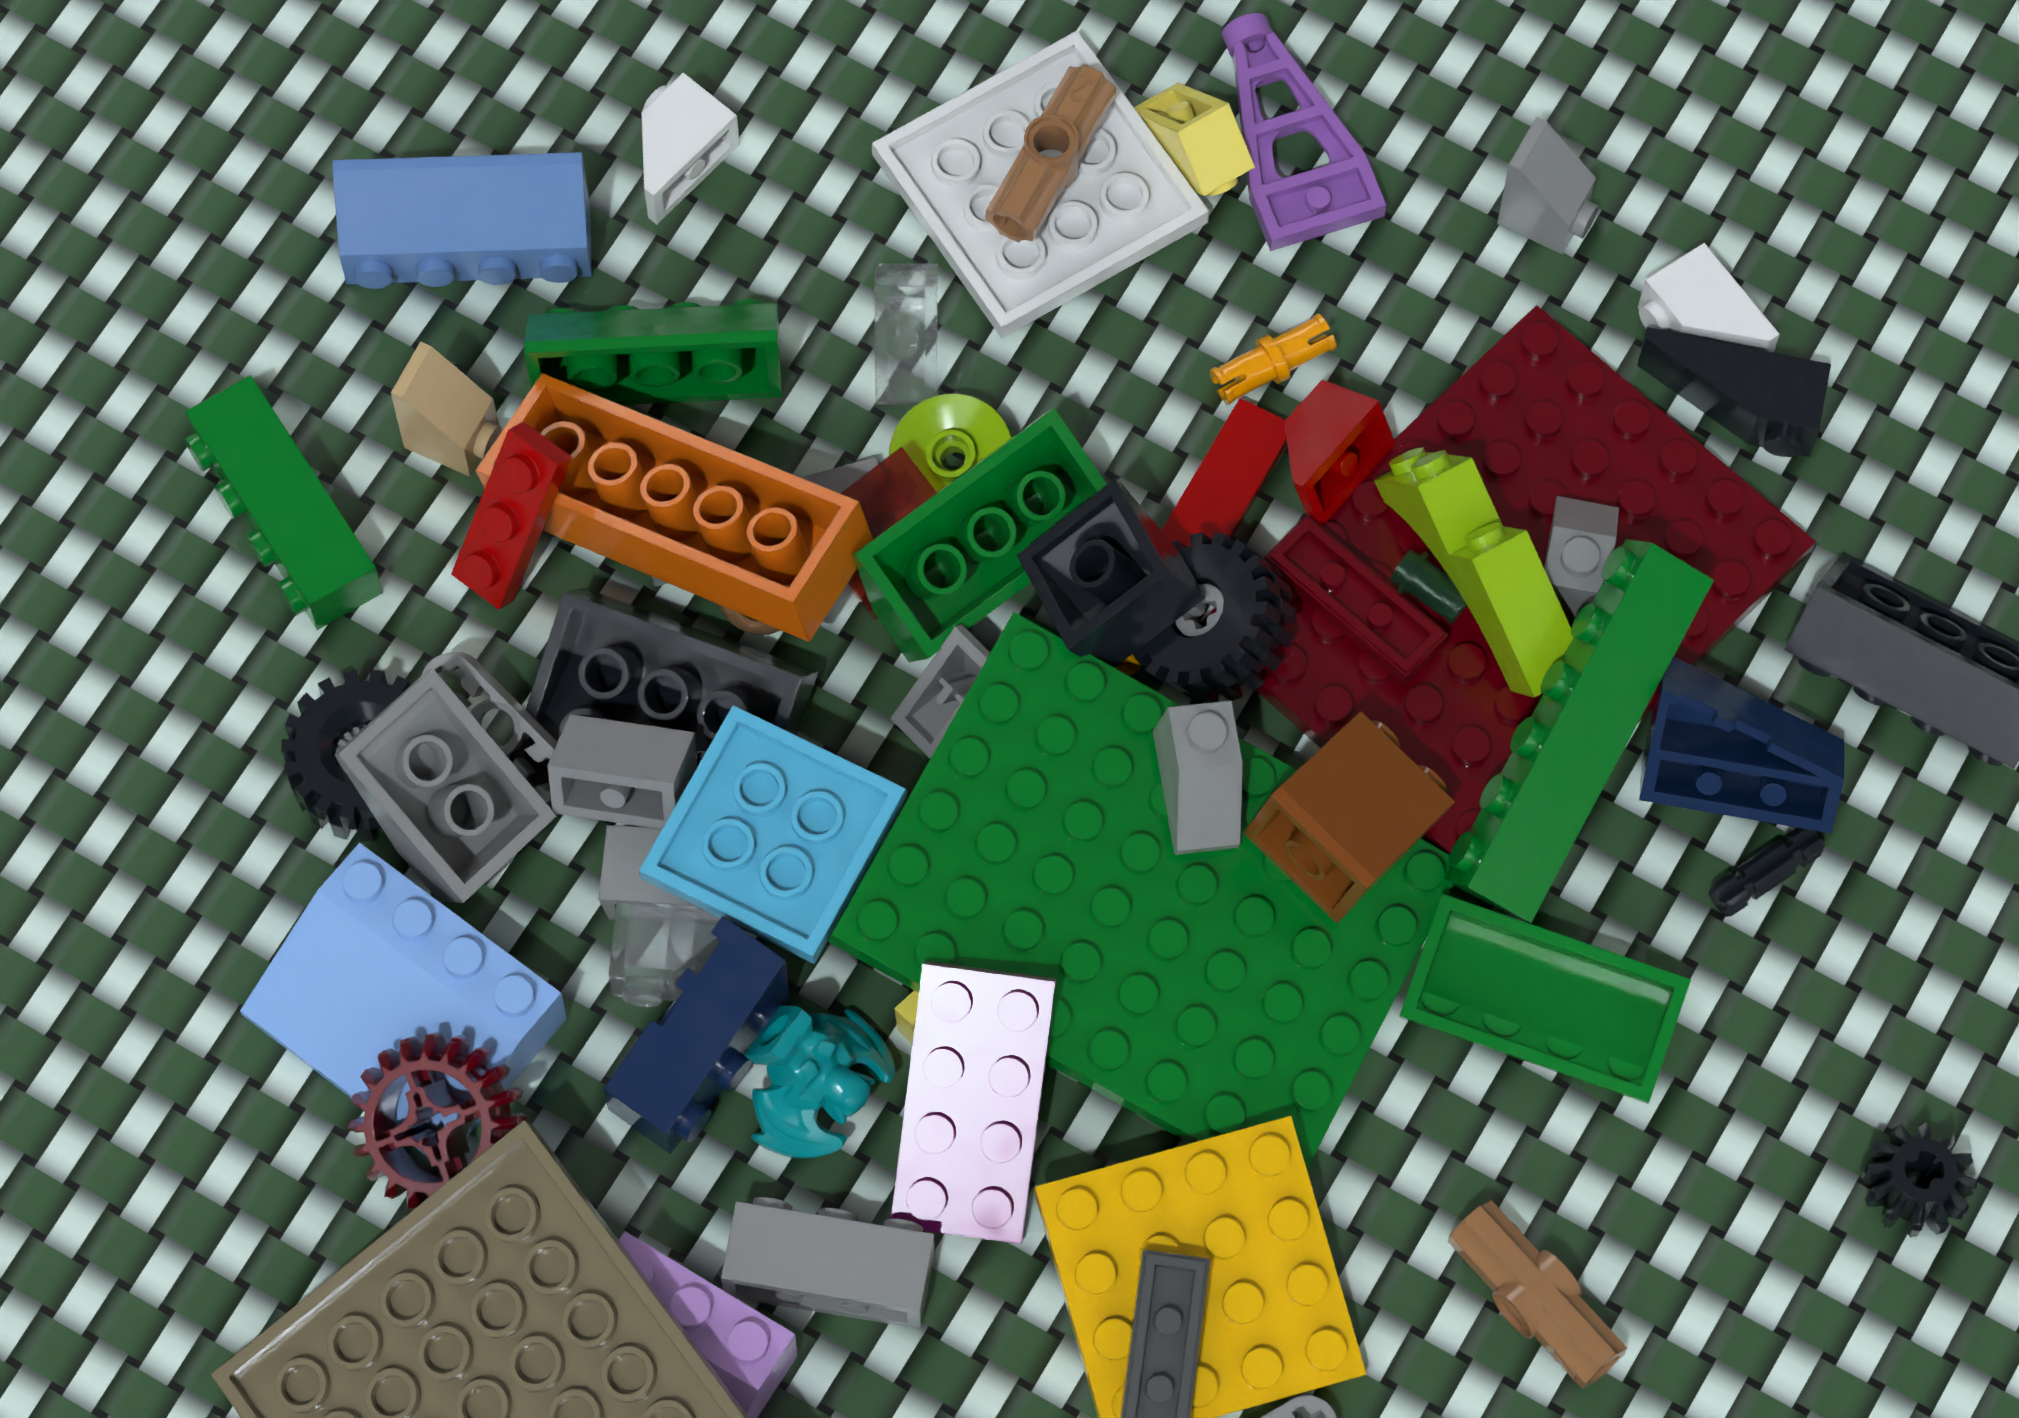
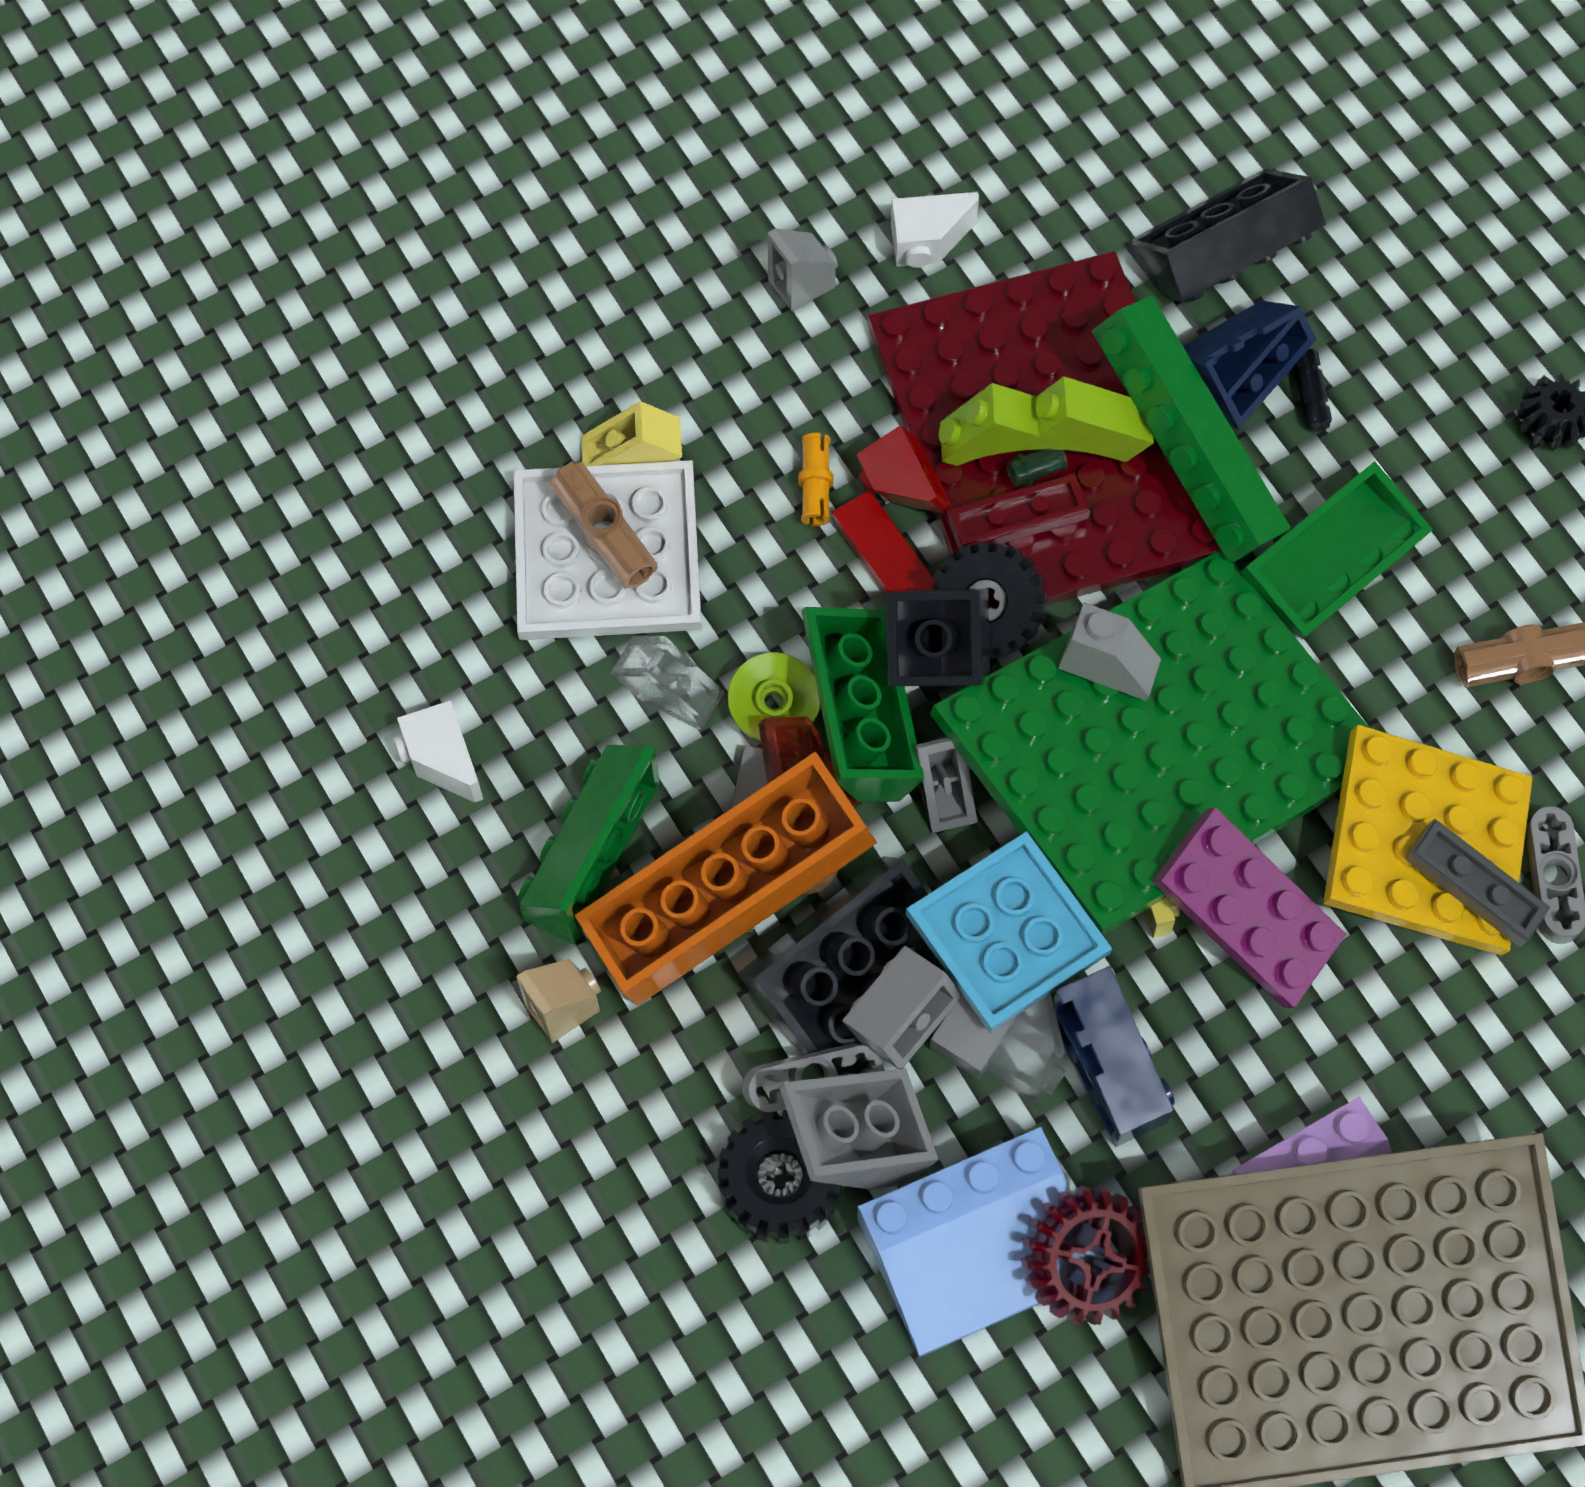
camera: 60 degrees left, 0 degrees up
green brick [184,375,383,630] -> none
medium blue slope [333,152,592,289] -> none
red plate [451,421,572,610] -> none
light grey brick [721,1197,935,1329] -> none
teal animal [744,1006,895,1159] -> none
medium lavender plate [1222,13,1387,251] -> none
dark orange slope [1244,711,1455,924] -> none
light grey slope [1544,496,1619,621] -> none
black slope [1637,327,1831,457] -> none

